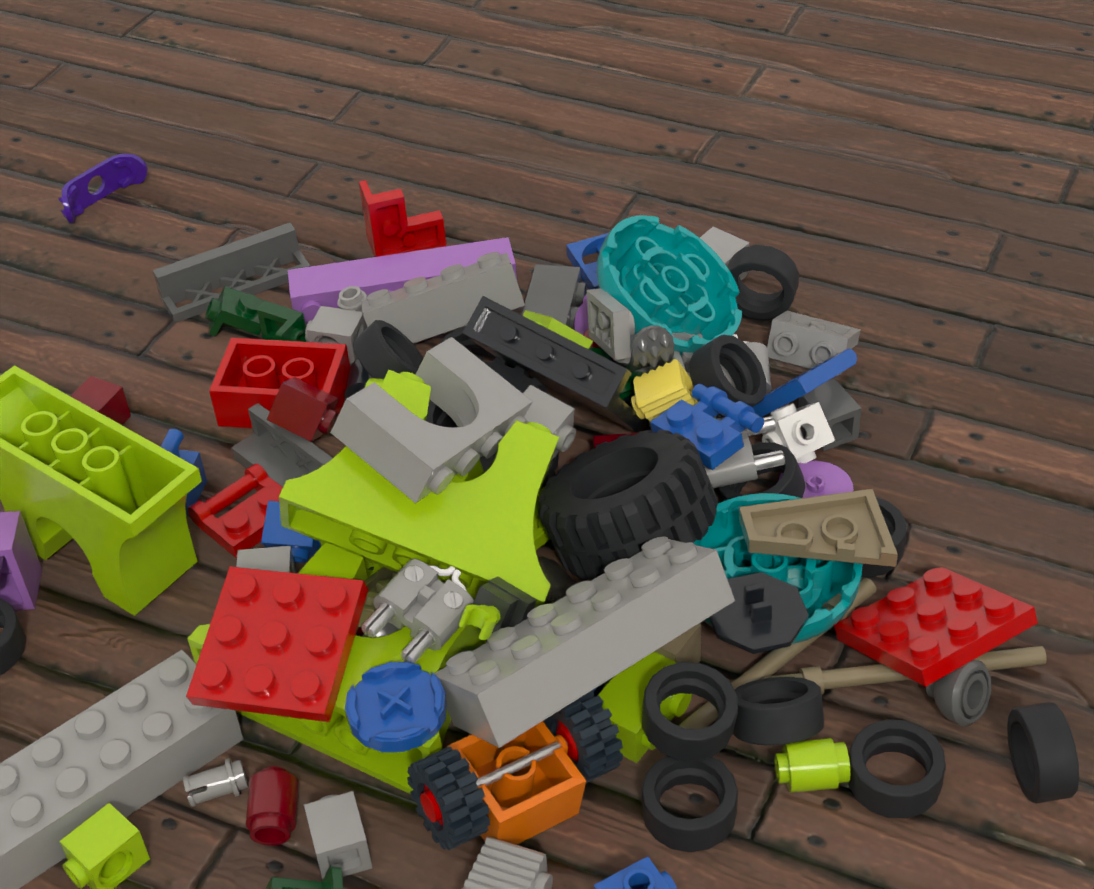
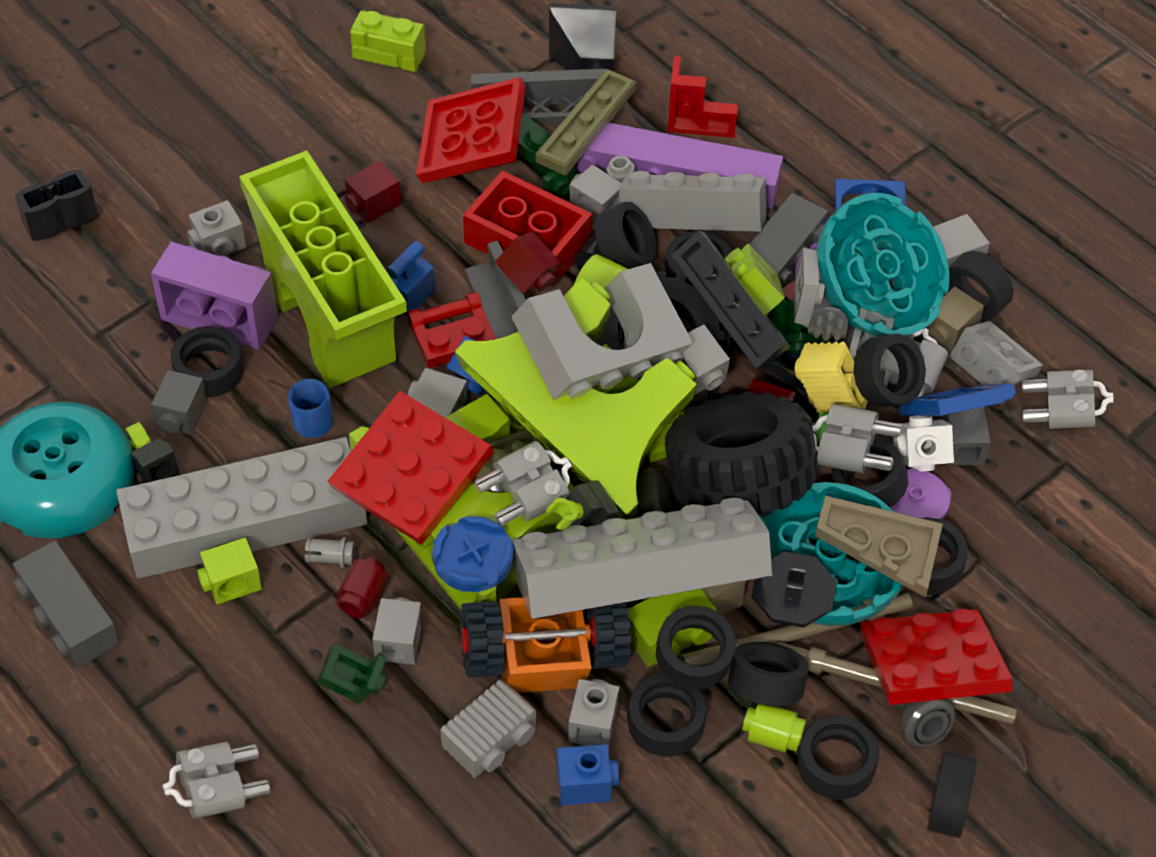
camera: 20 degrees right, 10 degrees up
blue plate [650,384,764,470] -> none
none -> blue piece [288,379,334,438]
none -> lime brick [350,10,426,72]
none -> red plate [416,77,526,183]
none -> olive tile [536,69,636,176]
none -> slope [549,3,617,72]
none -> light grey brick [568,679,619,749]
none -> dark tan brick [925,287,984,352]
none -> light grey piece [1021,370,1113,429]

